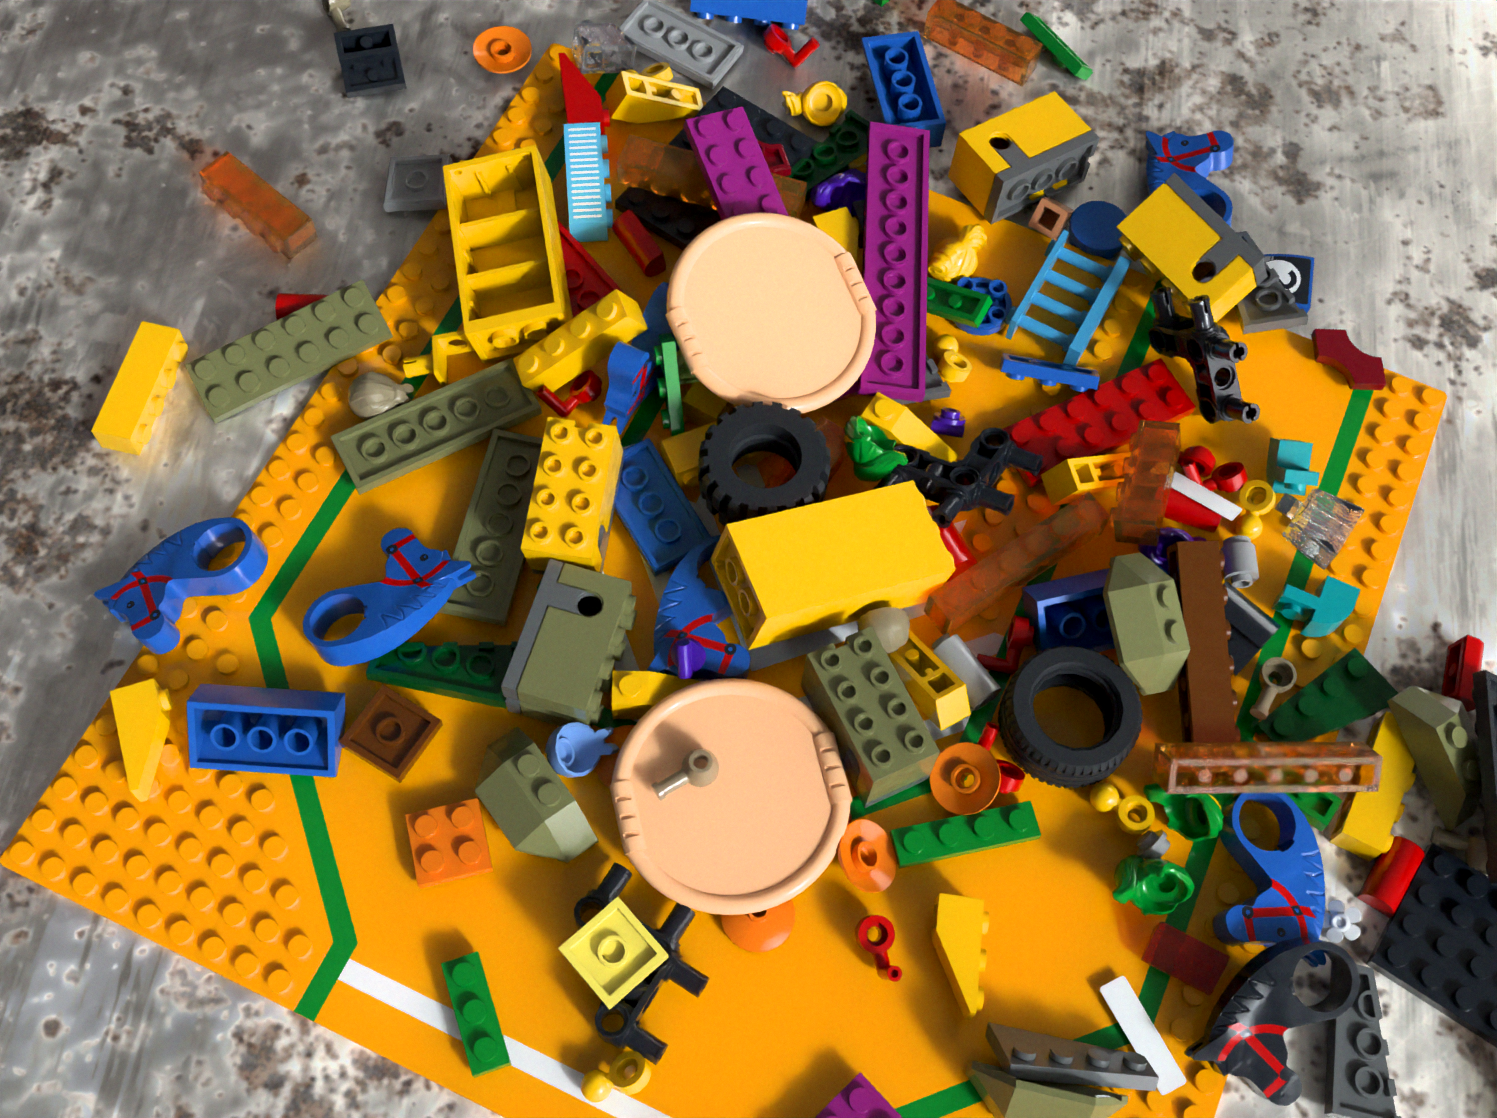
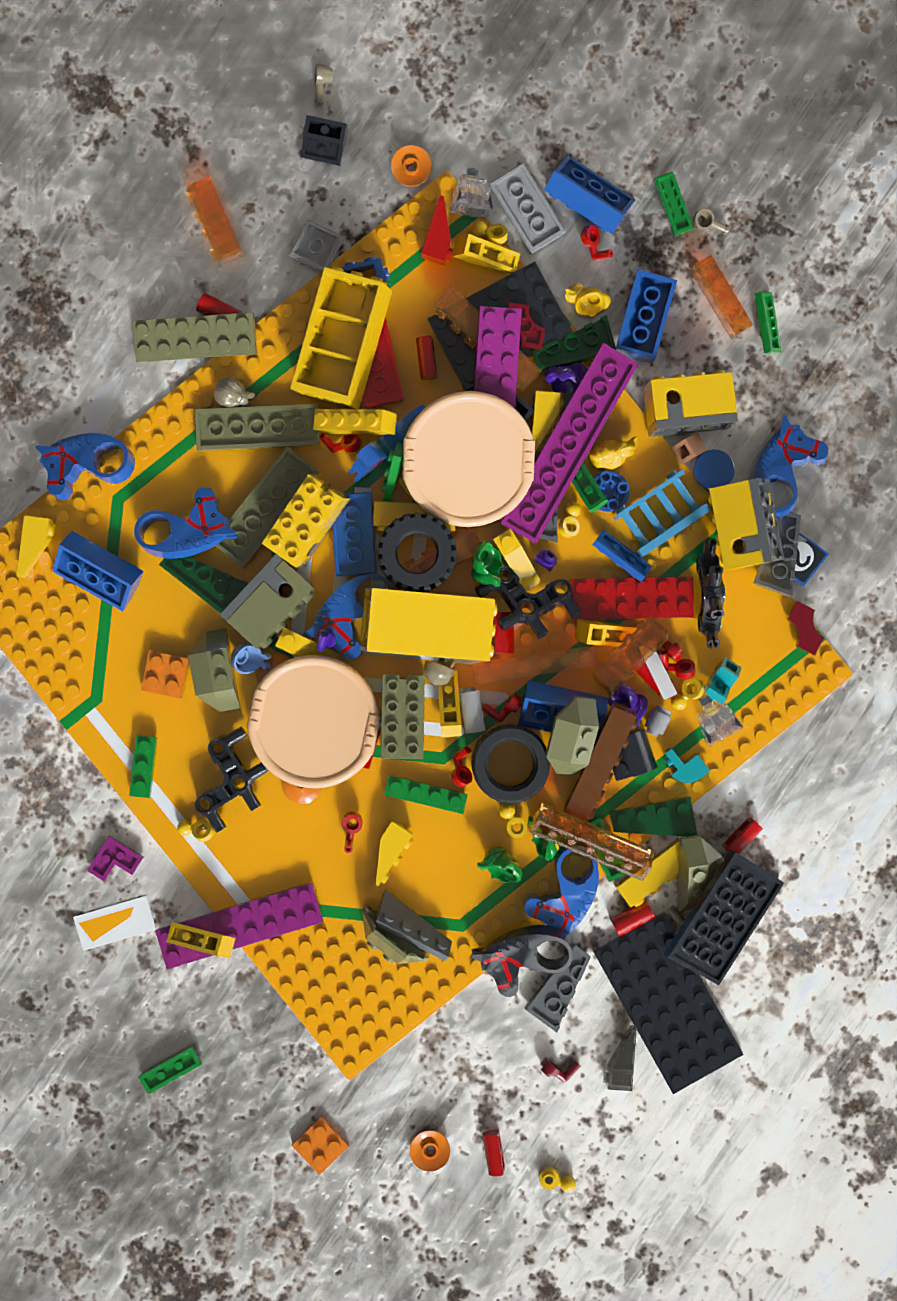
camera: 35 degrees right, 25 degrees up
yellow brick [91,321,188,456] -> none
reddish brown plate [339,684,443,783] -> none
yellow bracket [403,330,475,387] -> none
light yellow plate [558,897,669,1010] -> none
medium azure brick [563,122,613,242] -> none
dark tan bar [651,748,719,801] -> none
orange dish [837,819,897,893] -> none
orange dish [930,742,1001,815] -> none
white sticker [1100,976,1186,1095] -> none
light grey plate [1136,830,1171,860] -> none
clear red slope [1140,921,1230,996] -> none
dark tan bar [1250,657,1297,720] -> none
white plant [1323,900,1362,943] -> none

